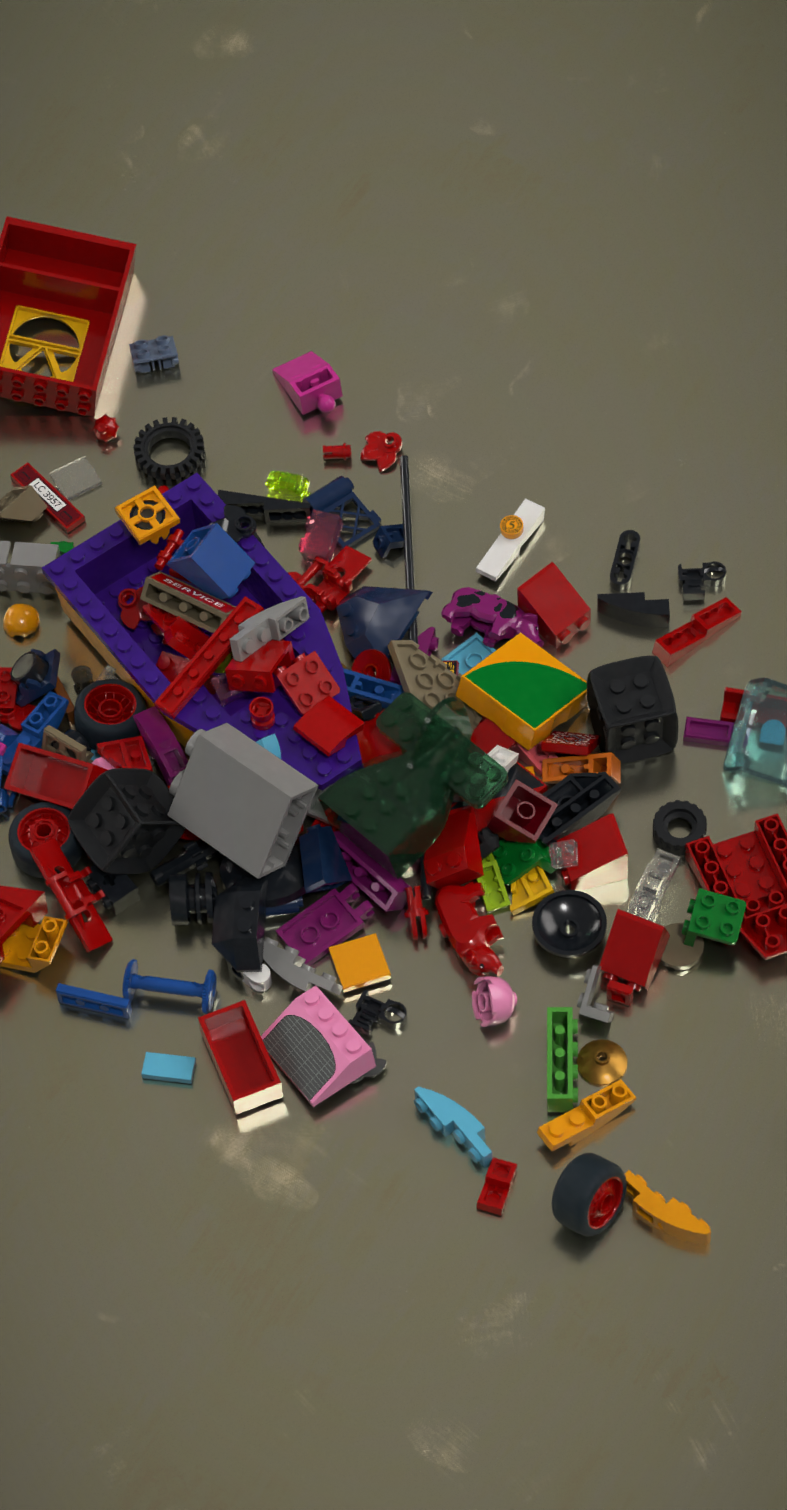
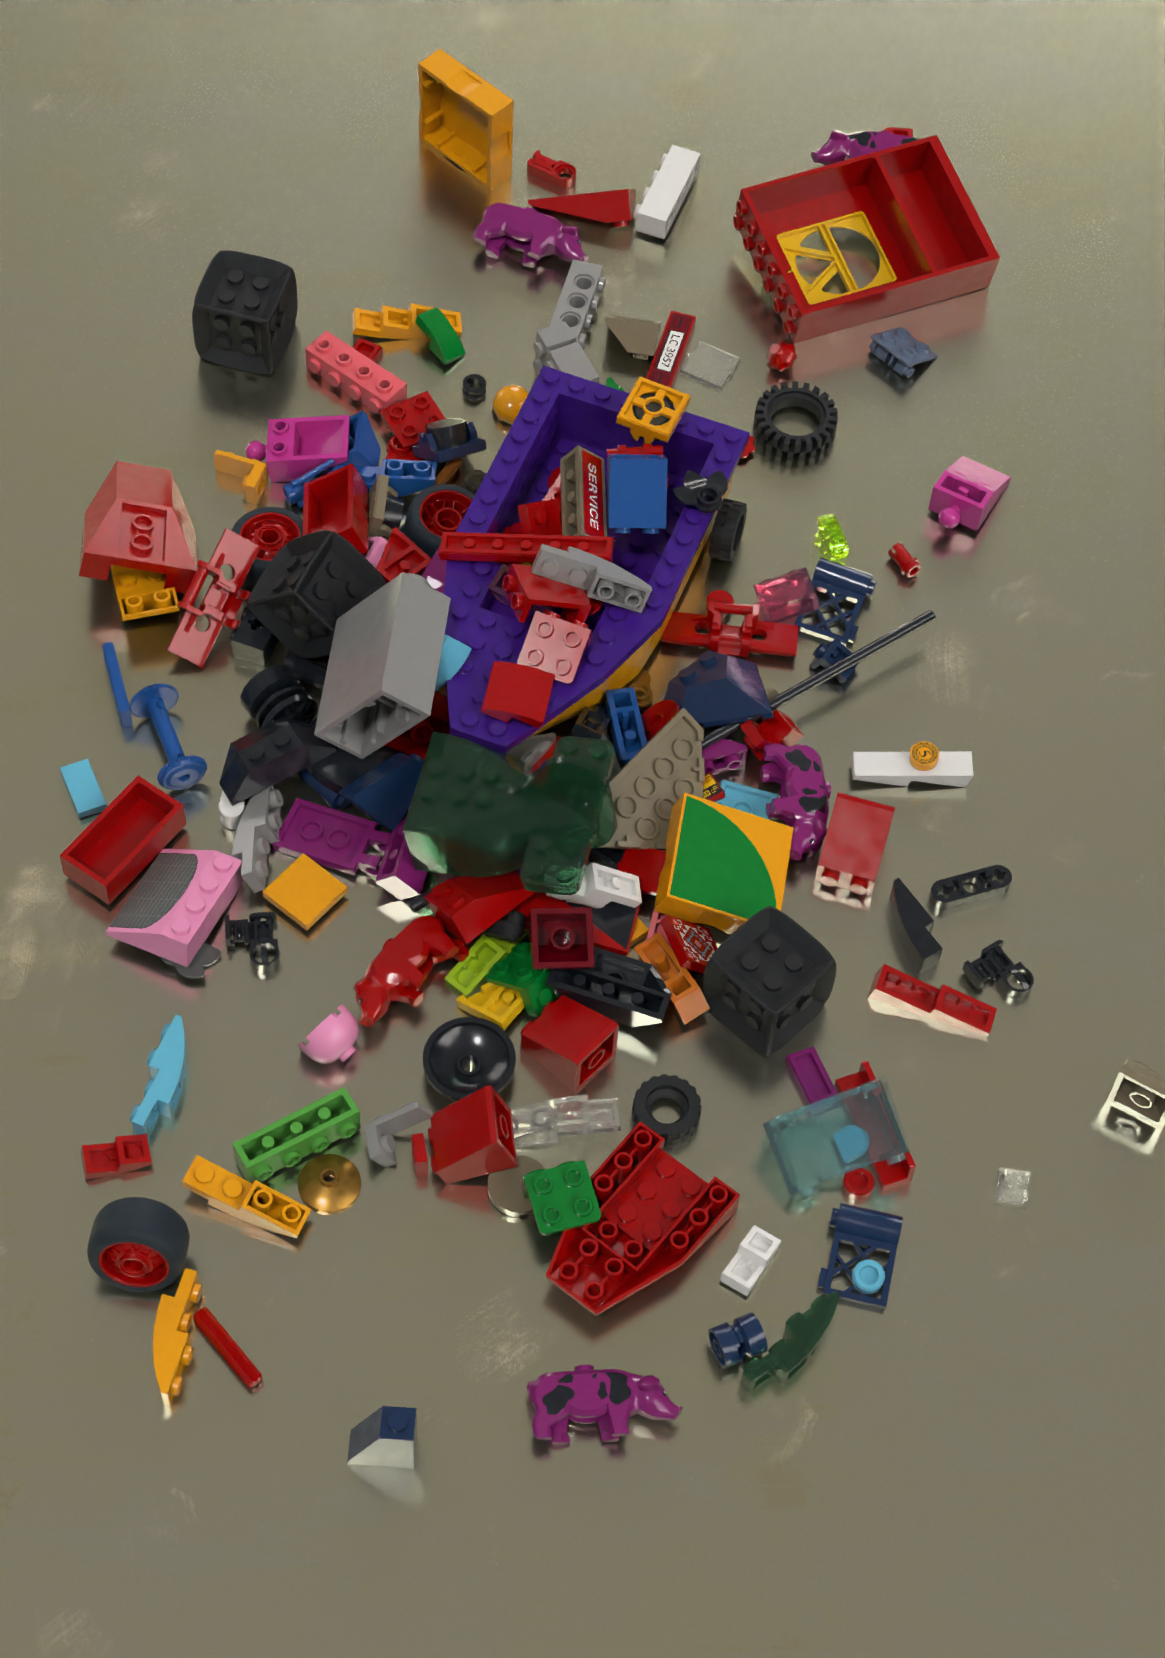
camera: 50 degrees right, 0 degrees up
black slope [218,490,311,523] -> none
red wheel [249,697,275,730] -> none
red plate [360,431,403,472] -> none
red arm [404,885,429,940] -> none
clear tile [549,839,578,869] -> none
none -> red axle [193,1307,262,1388]
none -> red brick [740,709,804,761]

